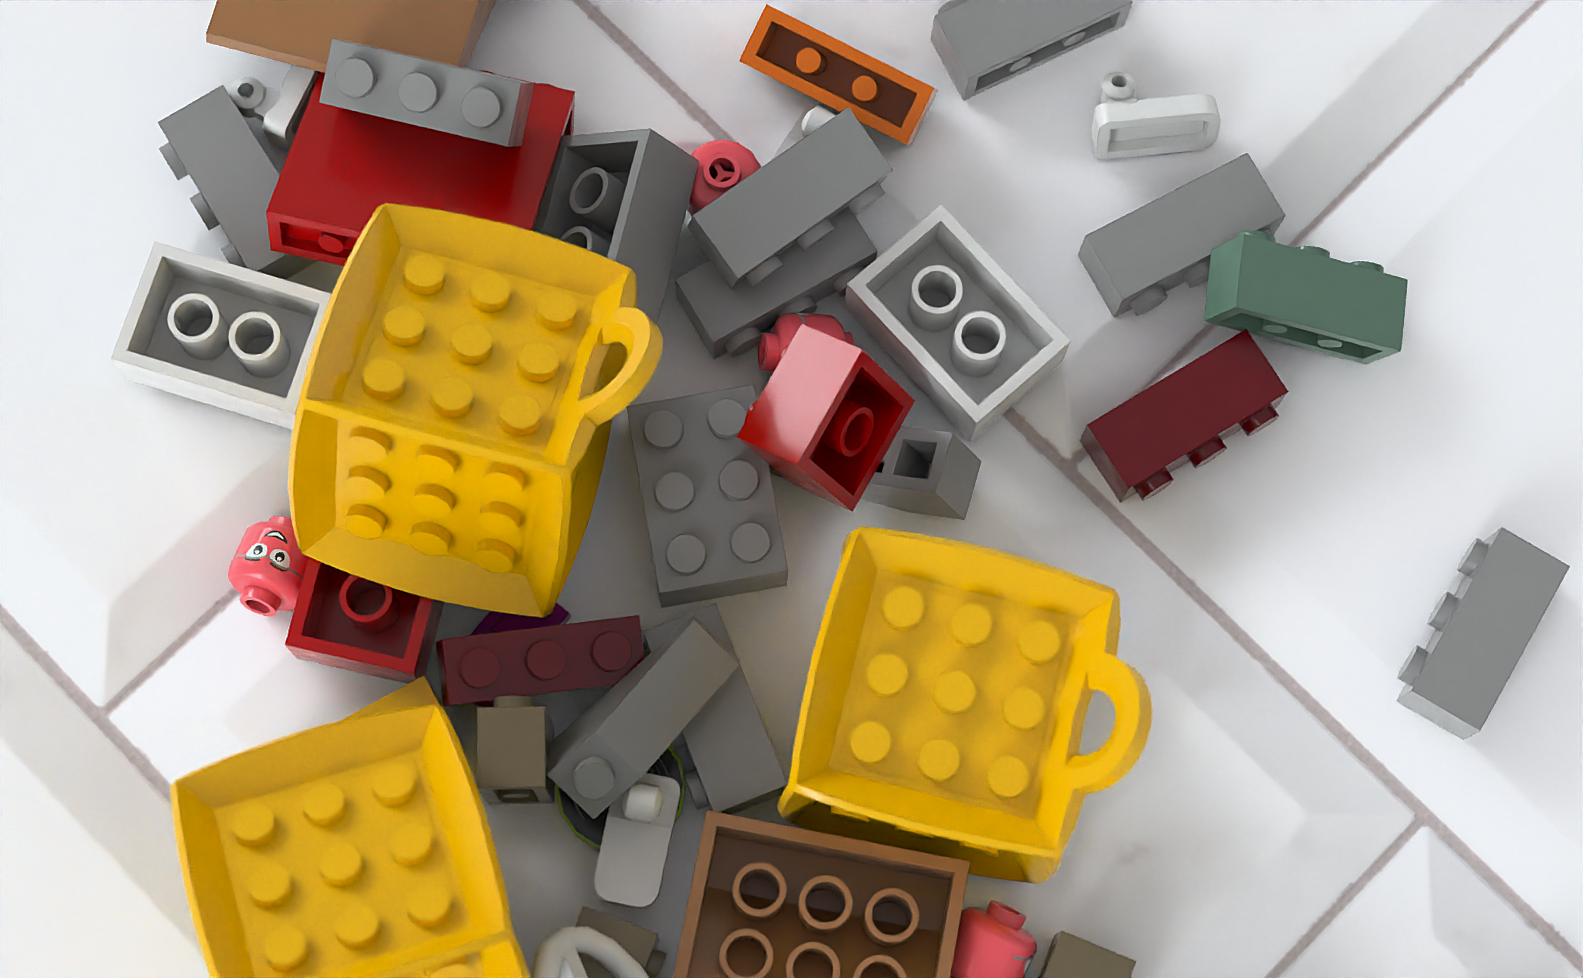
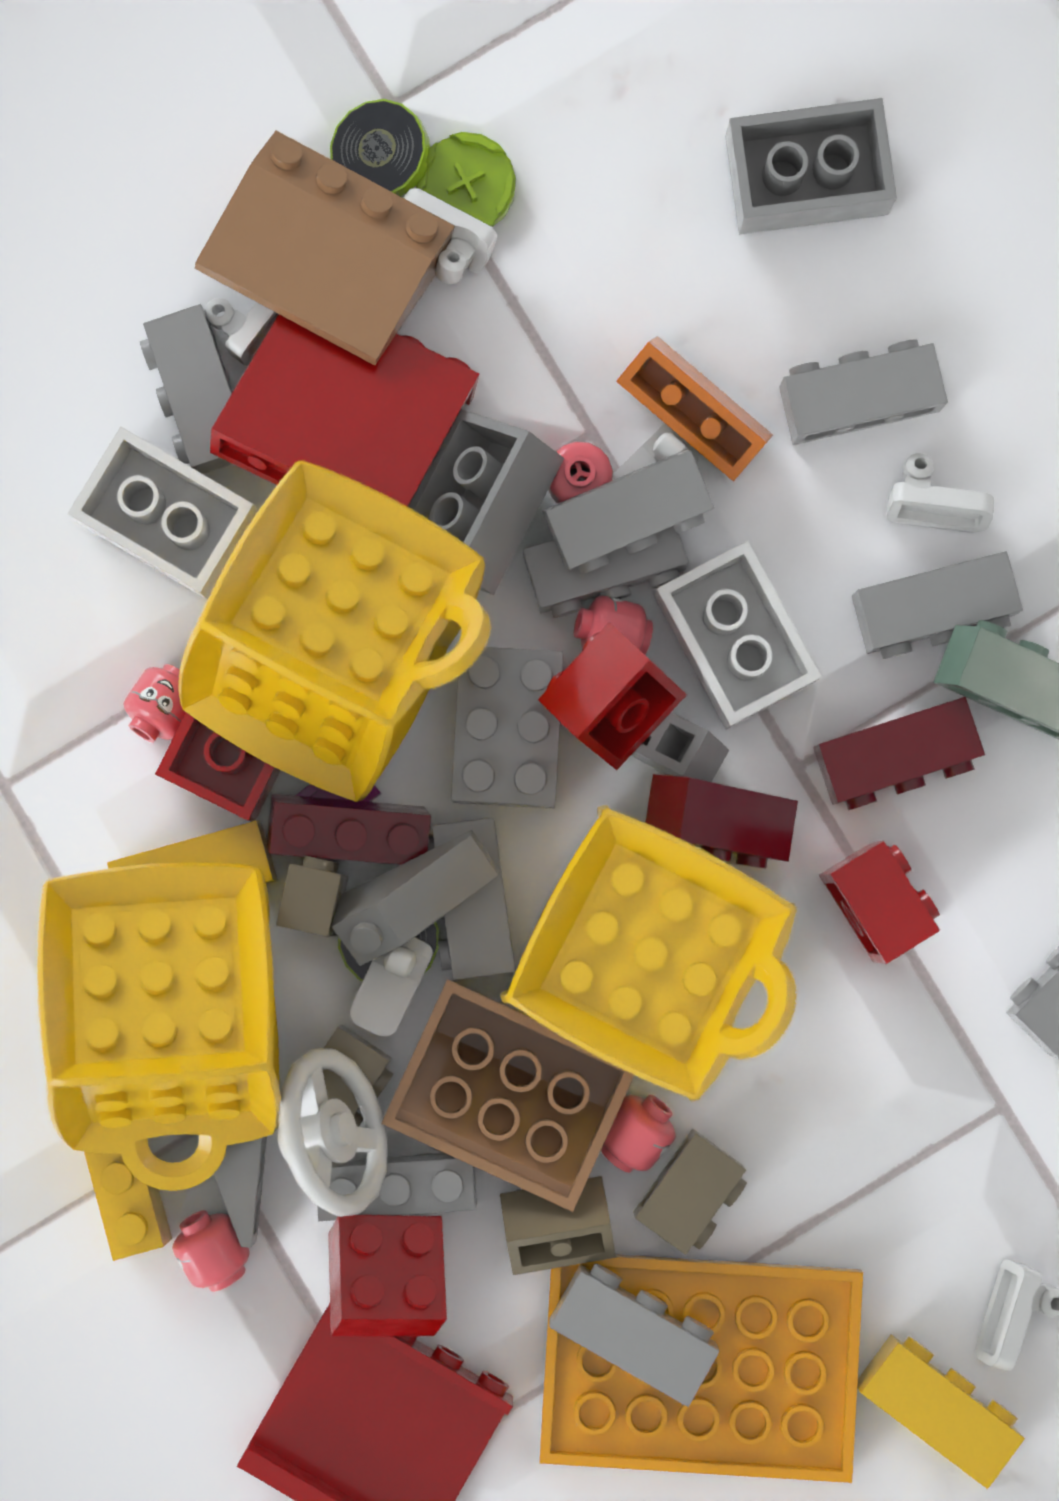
camera: 20 degrees right, 10 degrees up
light grey brick [319,38,534,147] -> none
none -> dark red brick [645,774,798,869]
none -> red brick [819,840,940,964]

